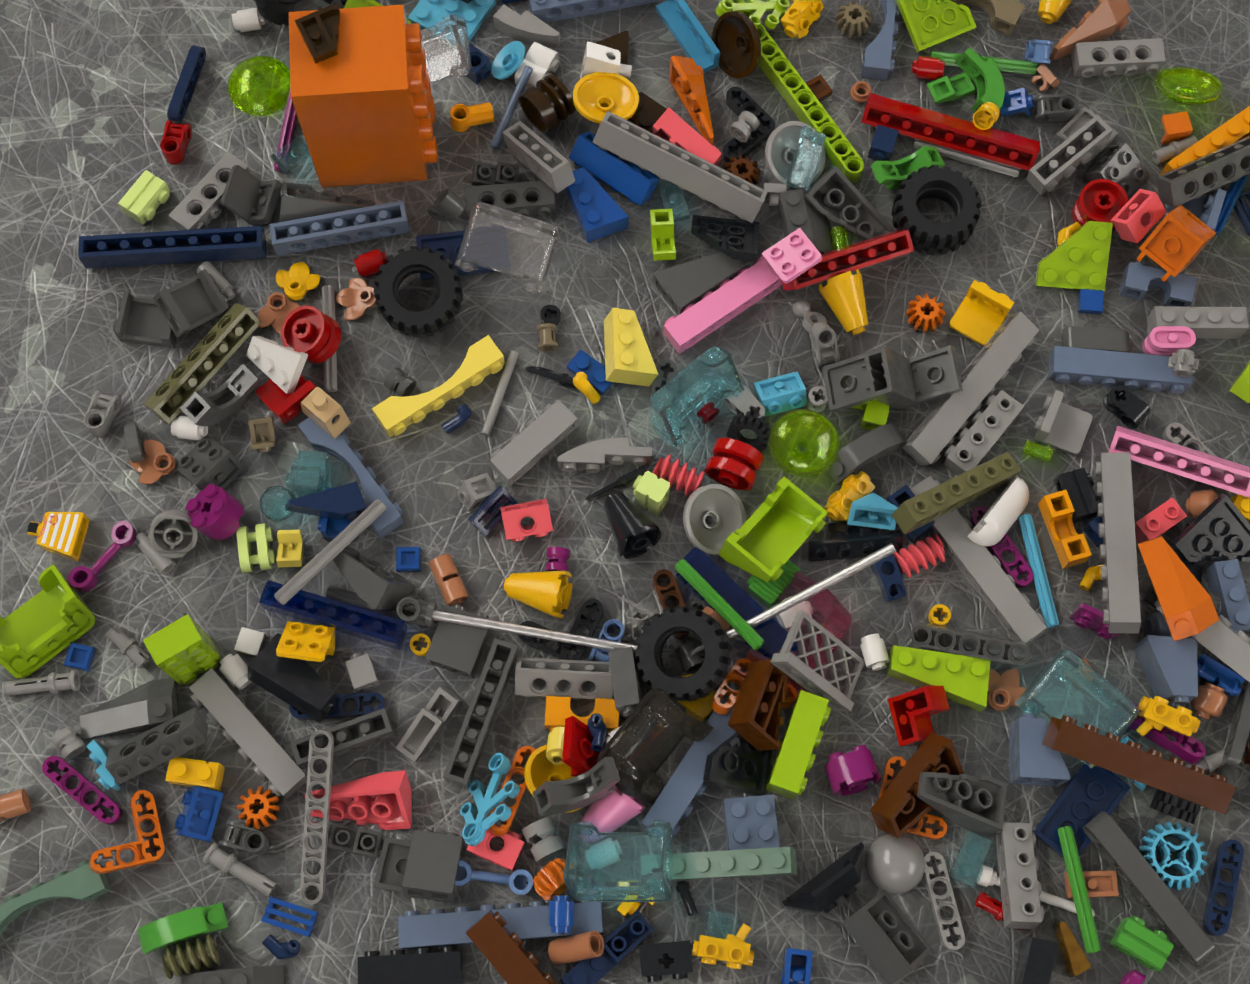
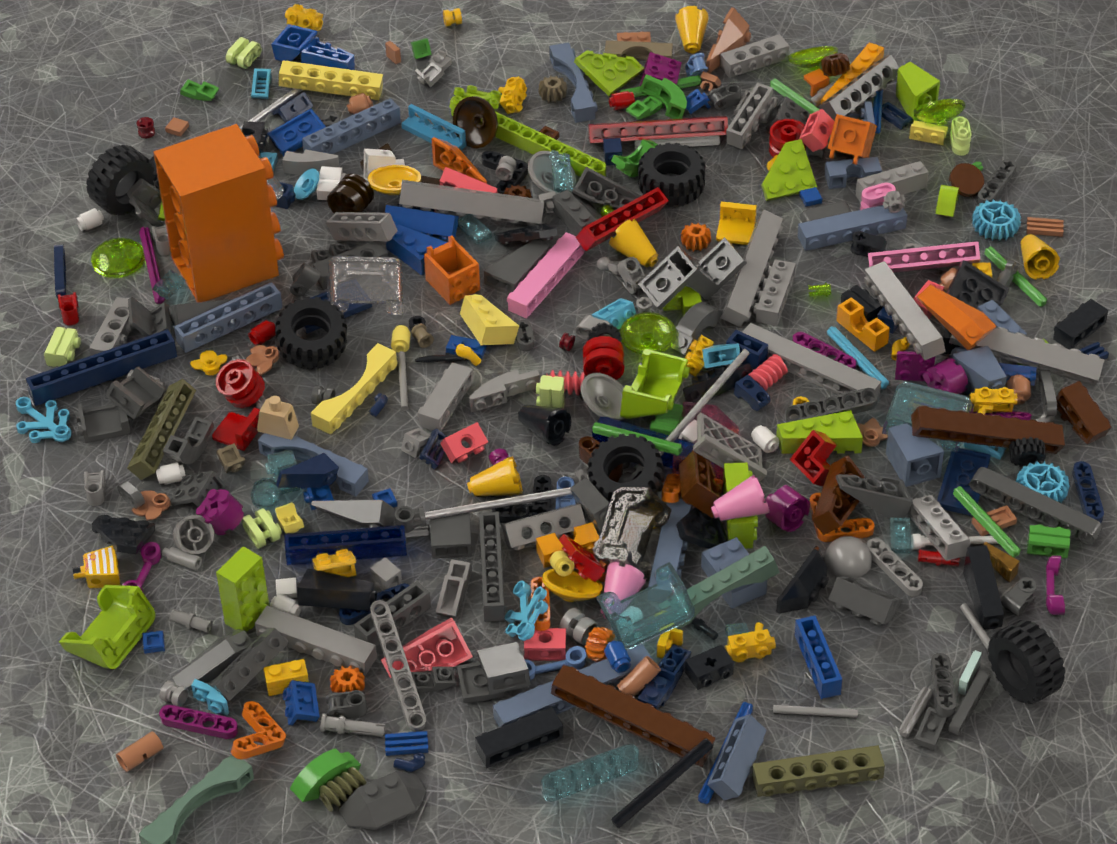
camera: 20 degrees left, 25 degrees down
light grey pin [2,669,81,697] -> none
white wing [246,336,308,394] -> none
nougat plate [257,292,300,335] -> none
light grey axle [274,499,386,605] -> none
dark brown wing [295,3,340,64] -> none
yellow bush [409,633,431,656] -> none
nougat pin [429,554,469,606] -> none
light orange piece [450,102,494,132] -> none
sand blue bar [490,65,533,149] -> none
dark grey arch [533,757,620,816] -> none
black piece [585,465,647,500] -> none
dark blue arm [588,713,607,752] -> none
clear light blue windscreen [649,347,744,448] -> none
lime brick [650,208,676,261] -> none
bright pink bracket [762,228,822,284] -> none
nougat plate [850,81,872,103] -> none
olive brick [892,452,1021,534] -> none
white brick [967,475,1029,546] -> none
yellow wheel [972,102,1000,130] -> none
light grey bracket [1034,390,1093,455] -> none
none -> medium azure plant [16,397,72,443]
none -> black plate [92,515,155,555]
none -> light yellow brick [391,325,411,352]
none -> orange container [424,235,480,305]
none -> magenta bracket [640,52,682,86]
none -> bright pink cone [711,475,769,521]
none -> bright green axle [770,78,820,114]
none -> reddish brown gear [821,53,850,77]
none -> magenta brick [923,358,968,402]

